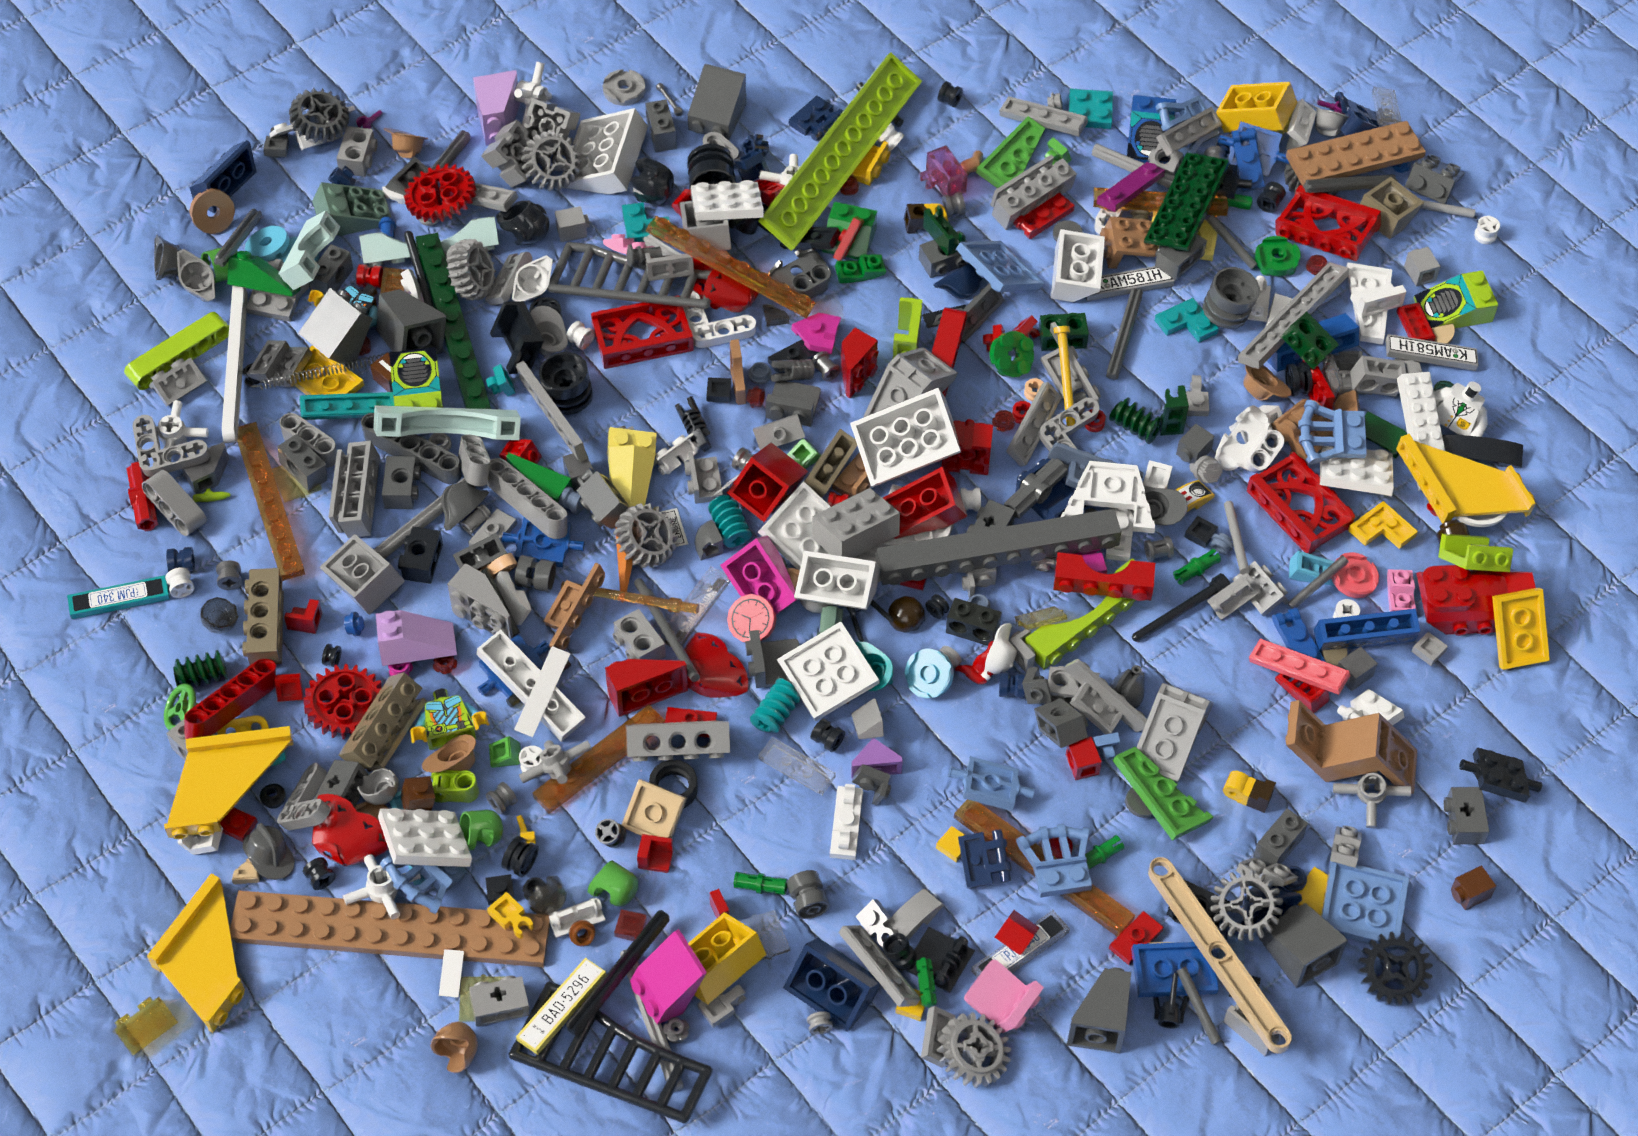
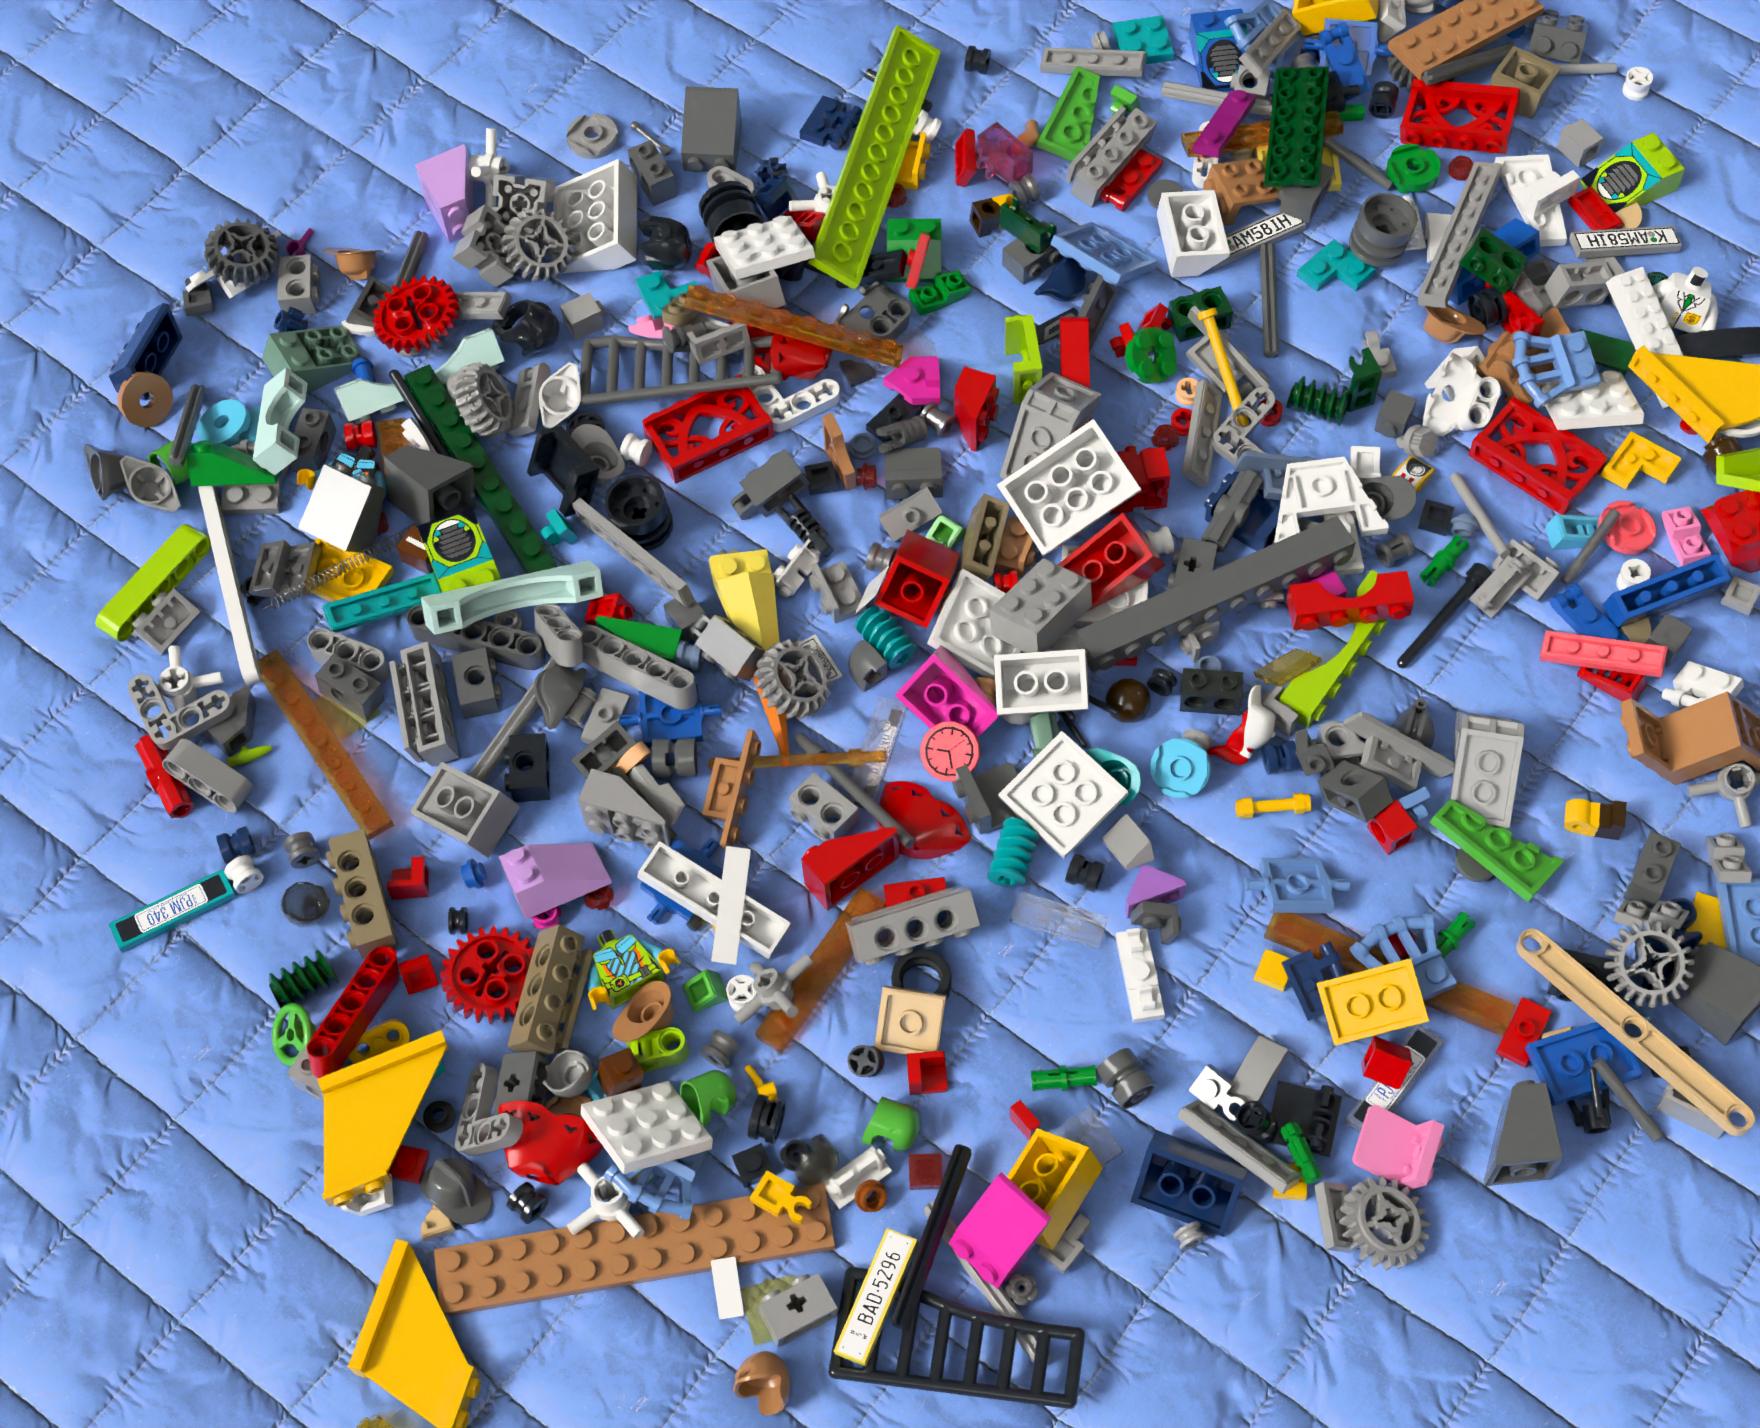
camera: 10 degrees left, 5 degrees up
none -> dark tan plate [662,292,701,326]
none -> dark grey brick [731,449,811,520]
none -> red plate [955,128,978,188]
none -> yellow bar [1235,793,1311,819]
none -> yellow plate [1317,958,1429,1046]

